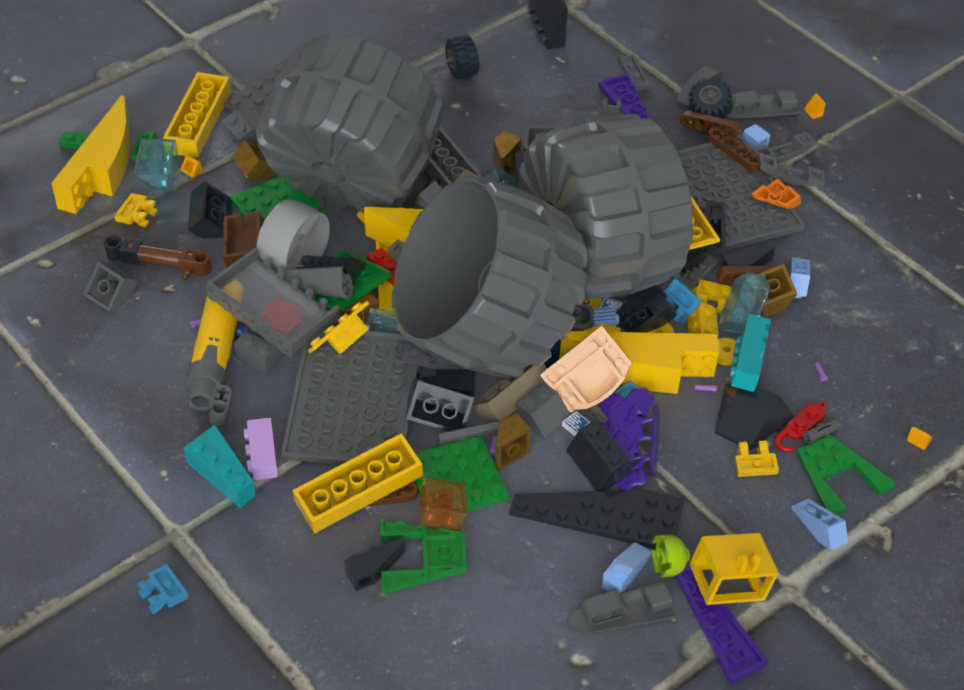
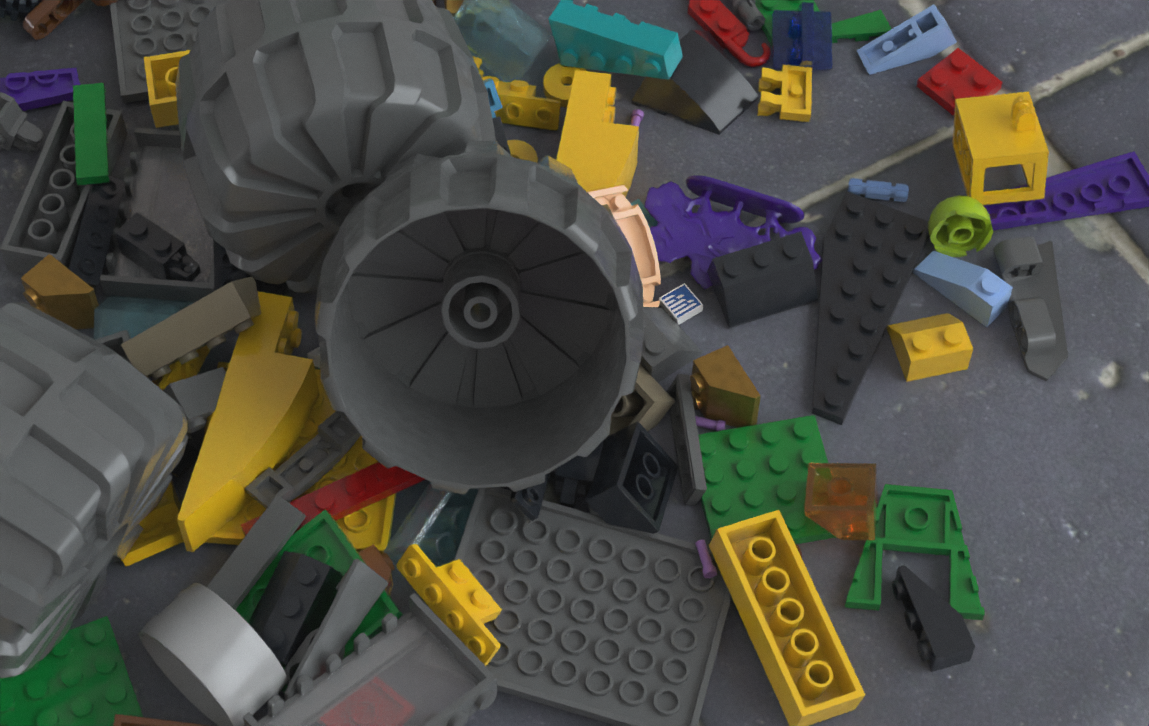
camera: 80 degrees left, 10 degrees up
none -> dark grey tile [207,495,306,610]
none -> clear blue bracket [772,2,832,71]
none -> medium blue axle [847,178,909,202]
none -> yellow slope [887,313,973,382]
none -> red plate [916,48,1002,116]

